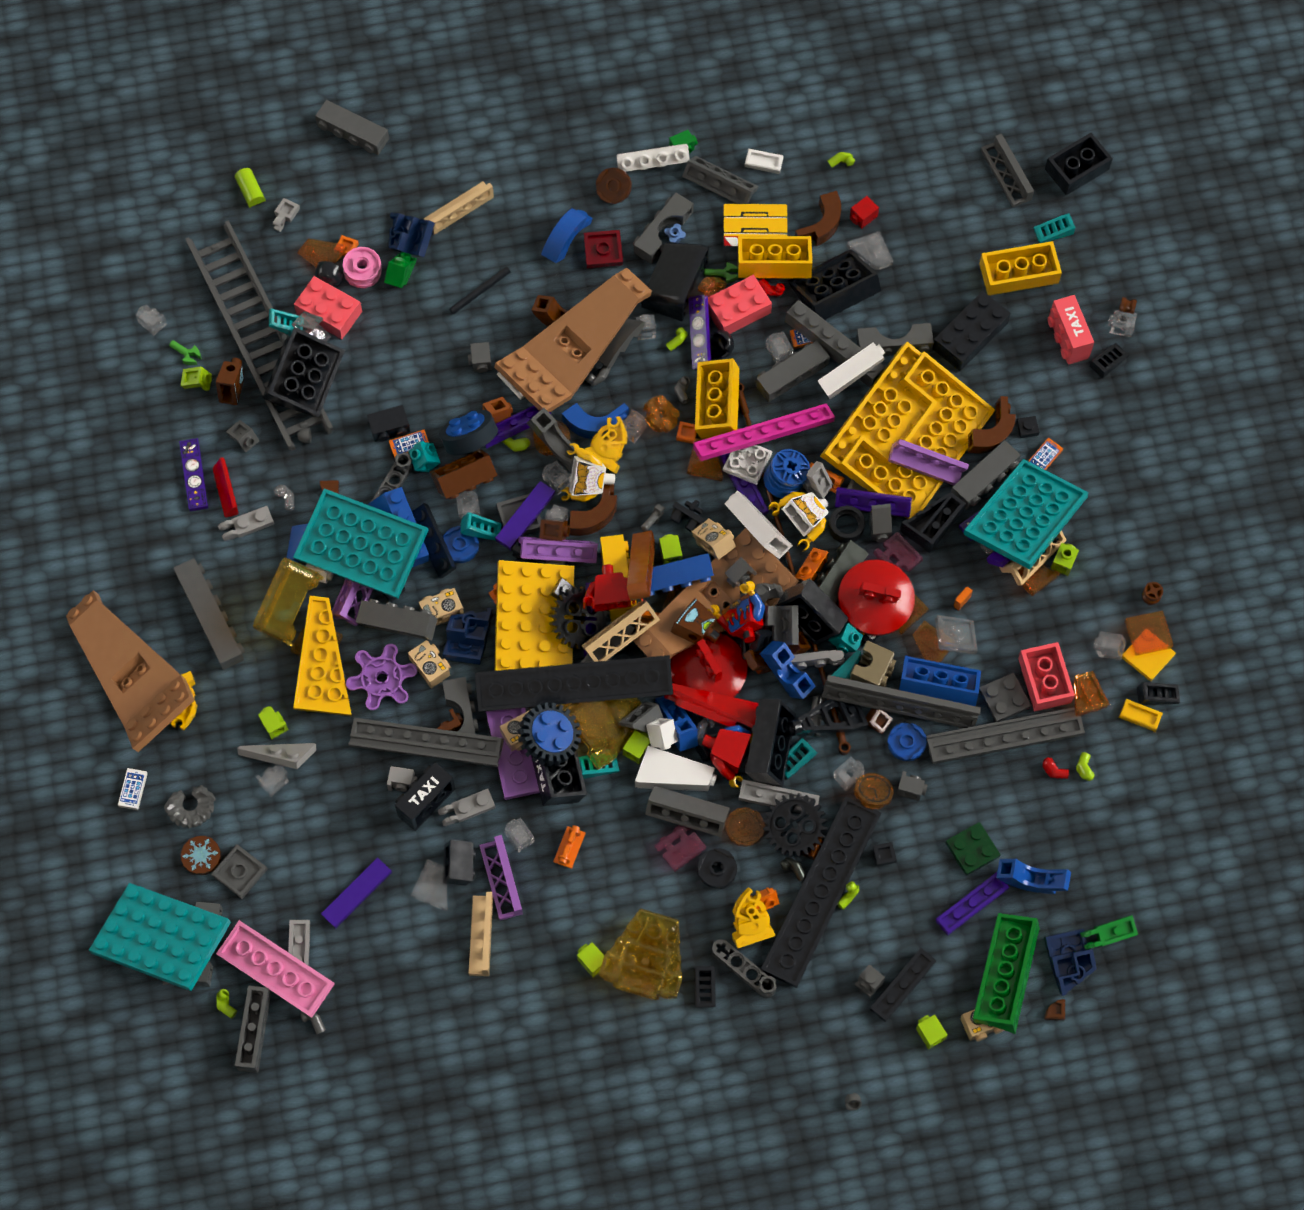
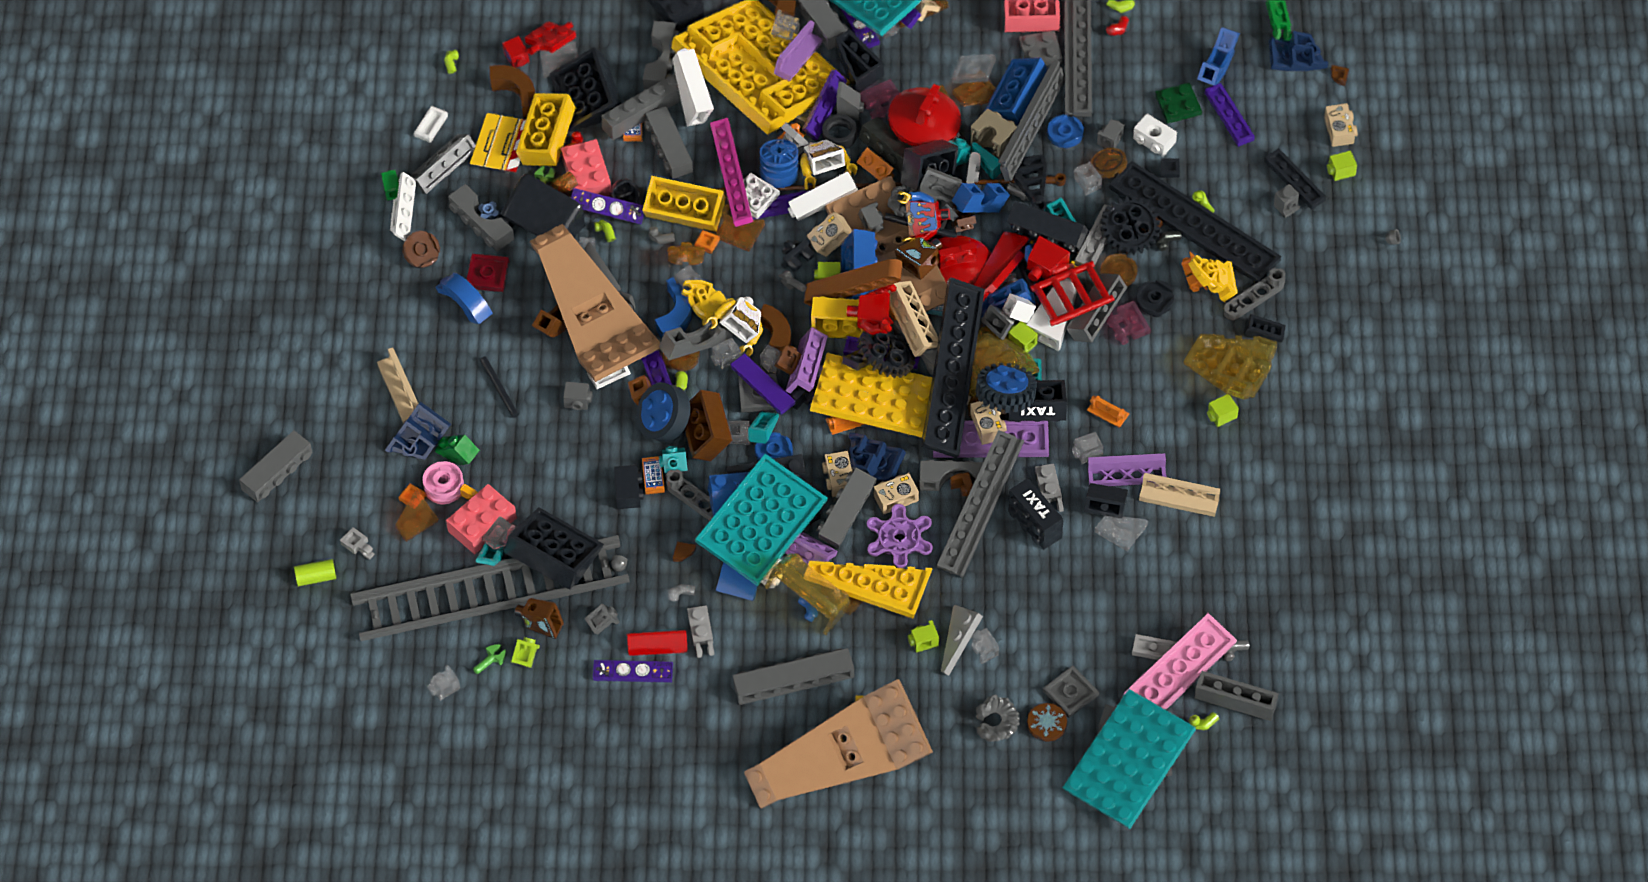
camera: 75 degrees left, 10 degrees down
tile [118,768,148,810] -> none
black hair [315,261,343,287] -> none
dark purple tile [321,857,392,929] -> none
light grey brick [387,766,418,792] -> none
clear brick [766,332,793,364] -> none
reddish brown slope [865,708,892,734] -> none
orange tile [954,586,973,611] -> none
green arch [973,913,1040,1034] -> none
none -> light orange tile [460,484,478,500]
none -> red plate [525,21,576,55]
none -> clear brick [771,10,800,40]
none -> red bar [1030,261,1115,326]
none -> white brick [1133,114,1177,156]

